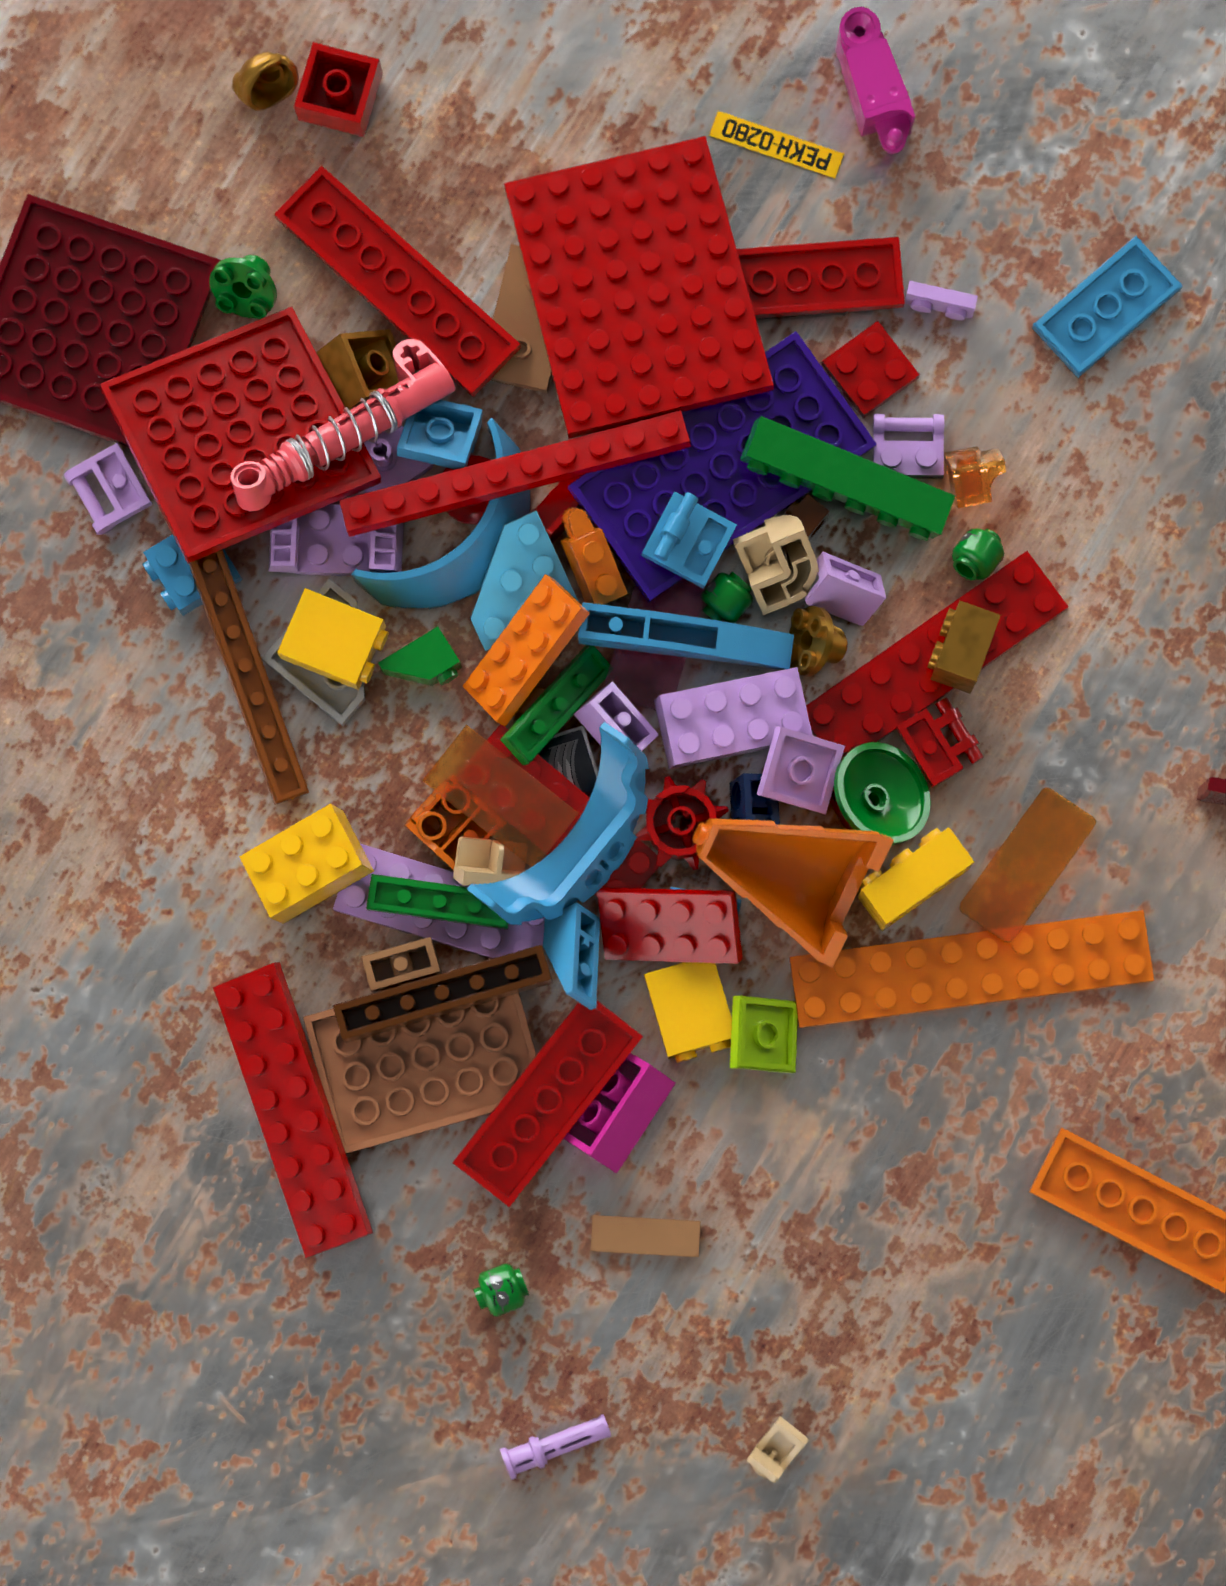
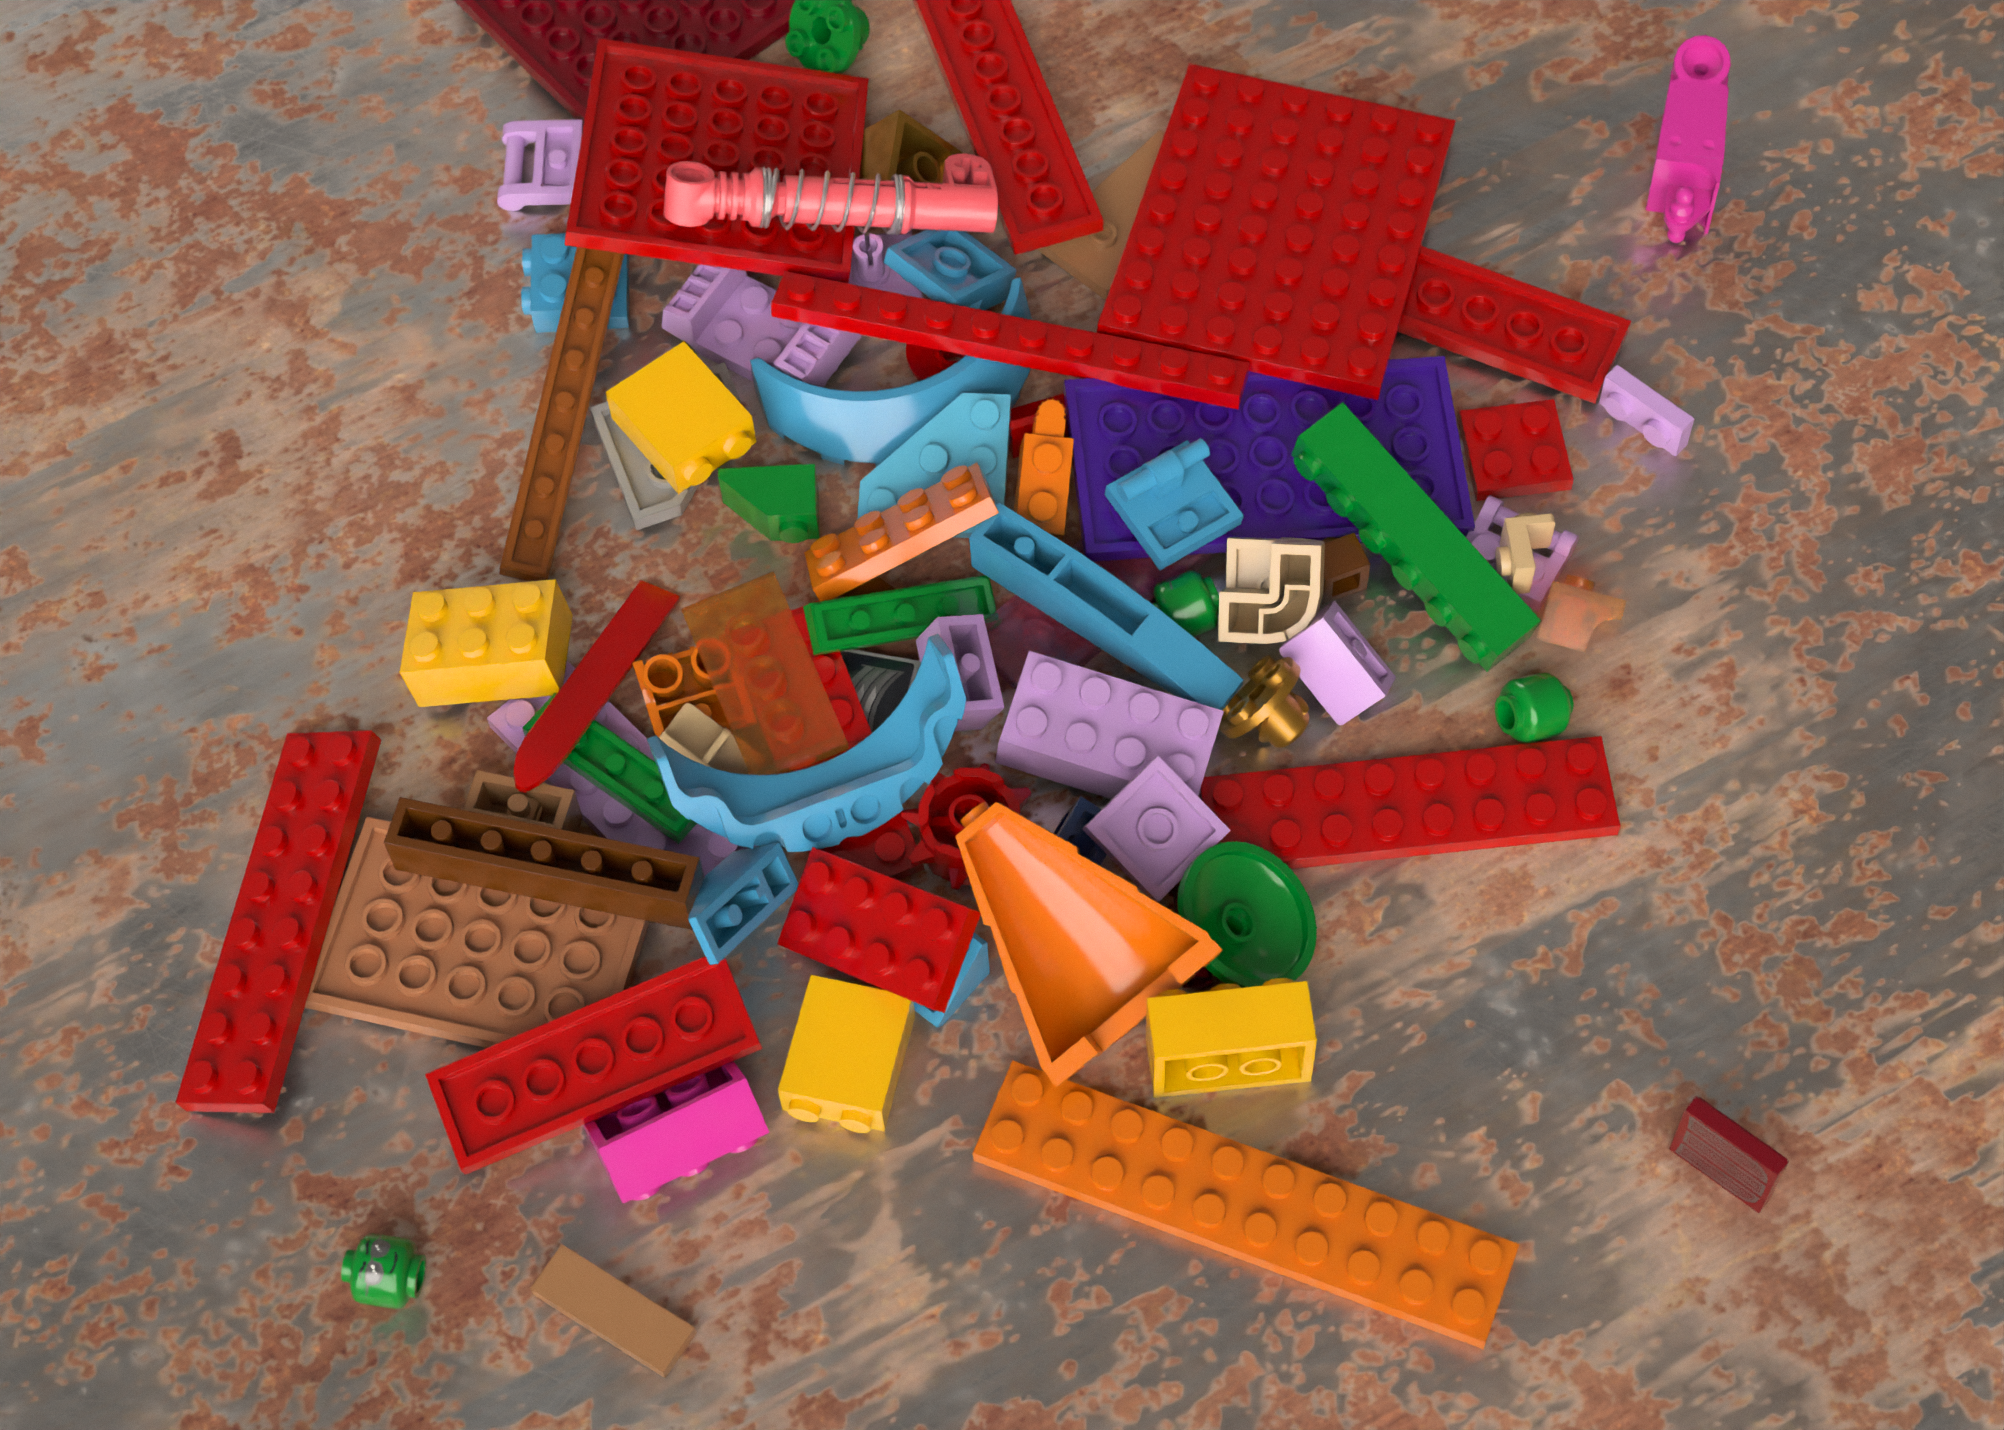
camera: 25 degrees right, 20 degrees down
yellow sticker [709,111,844,179] -> none
lime tile [730,996,798,1073] -> none
red plate [896,697,984,788] -> none
pearl gold brick [927,601,1001,694] -> none
clear orange piece [960,787,1096,943] -> none
dark azure tile [1032,236,1183,378] -> none
none -> red piece [513,580,680,793]
none -> tan bracket [1495,512,1555,594]

